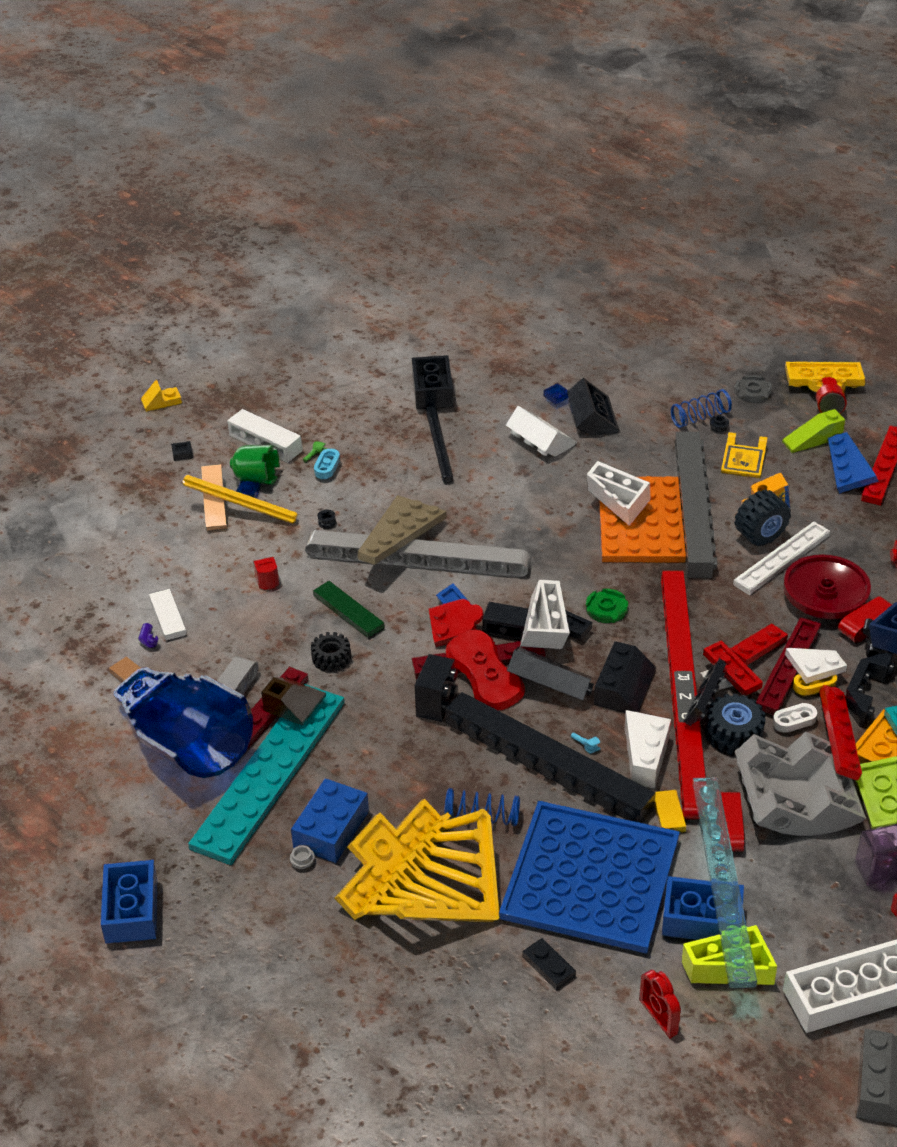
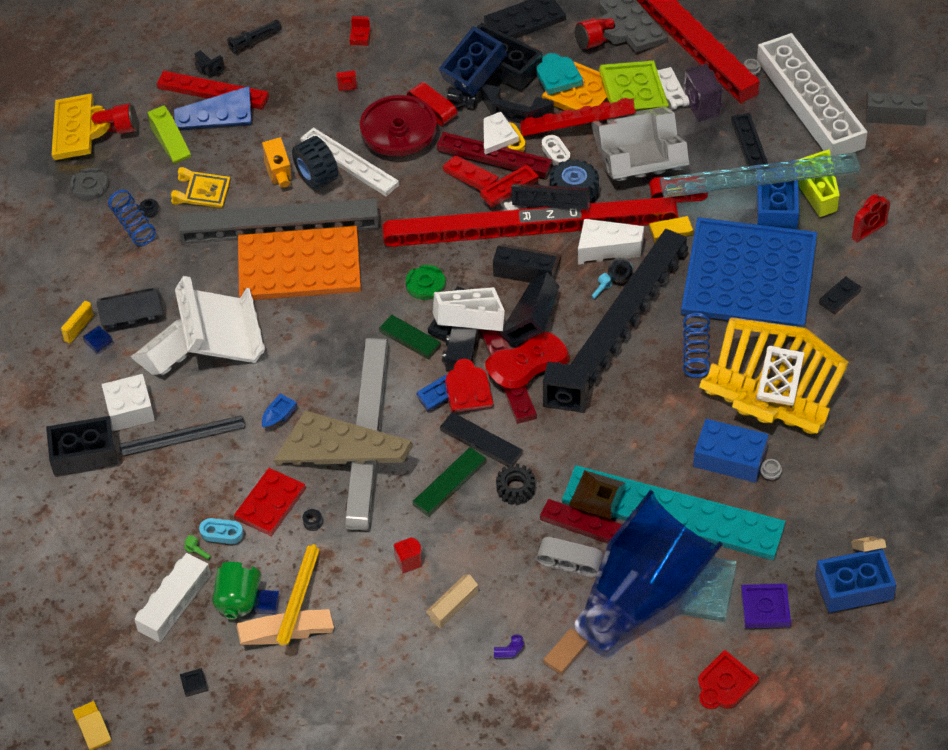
camera: 95 degrees left, 10 degrees up
white tile [149,589,187,641] -> none
white wedge [587,461,651,526] -> none
none -> yellow tile [61,301,94,344]
none -> white brick [102,374,155,431]
none -> white panel [175,276,265,363]
none -> red plate [234,468,306,537]
none -> blue plate [262,393,298,428]
none -> dark green tile [379,314,441,360]
none -> tan piece [426,574,478,629]
none -> black tile [440,412,523,467]
none -> black piece [608,258,633,283]
none -> clear light blue plate [680,553,737,622]
none -> red plate [698,650,759,709]
none -> black tile [731,113,770,176]
none -> dark purple plate [741,583,791,628]
none -> white window [756,346,804,406]
none -> tan tile [851,536,886,552]

